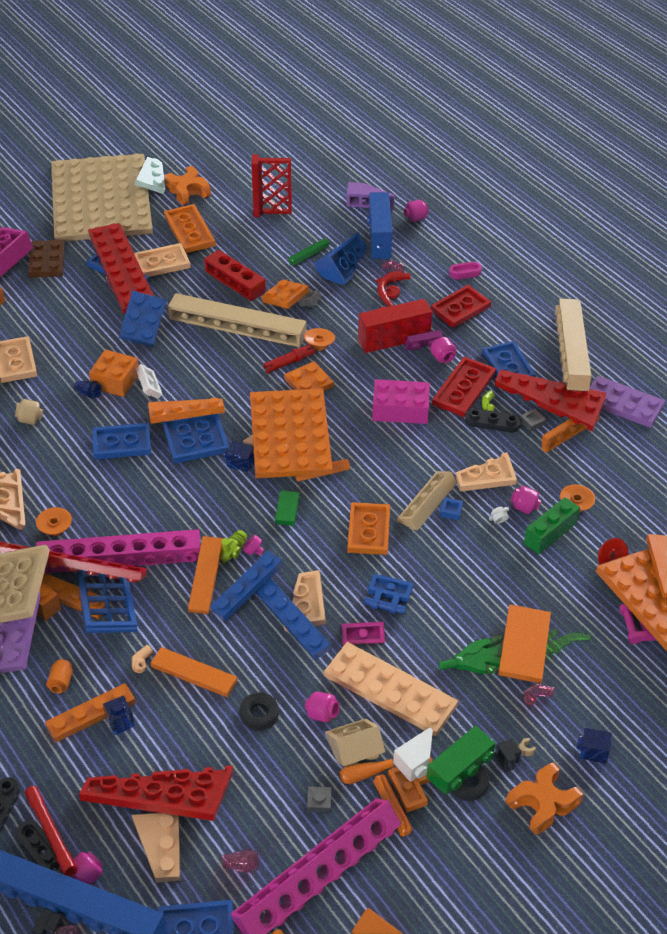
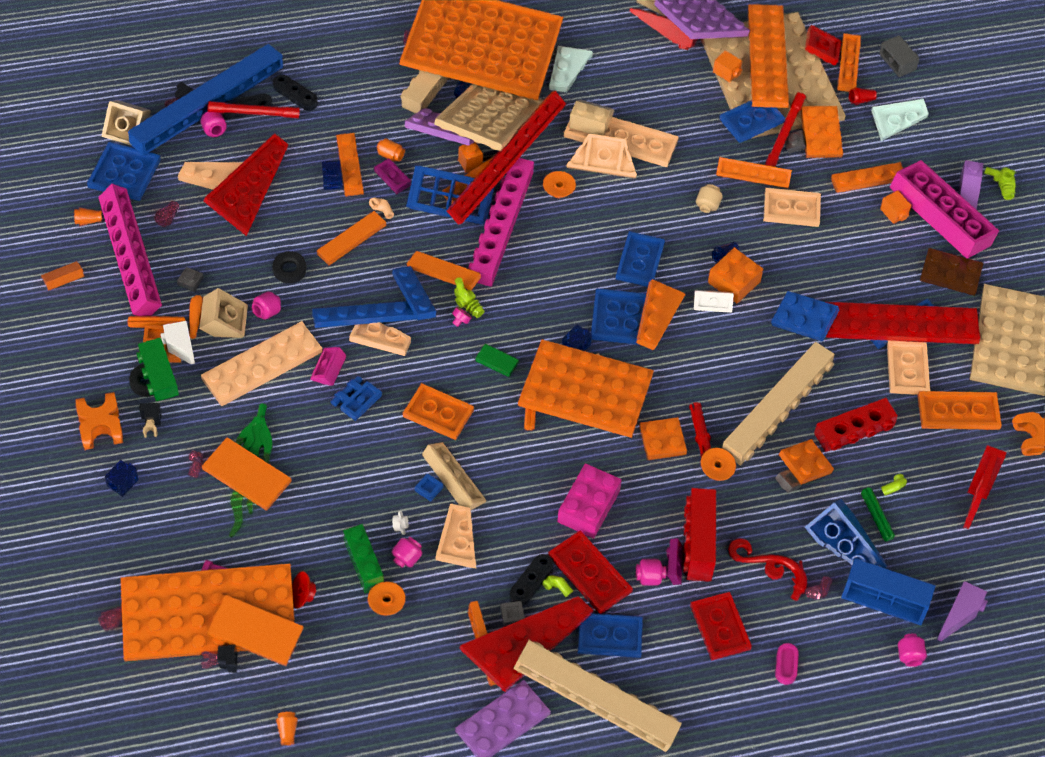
camera: 110 degrees right, 10 degrees up
none -> magenta plate [374,158,411,194]
none -> lime arm [881,474,907,496]

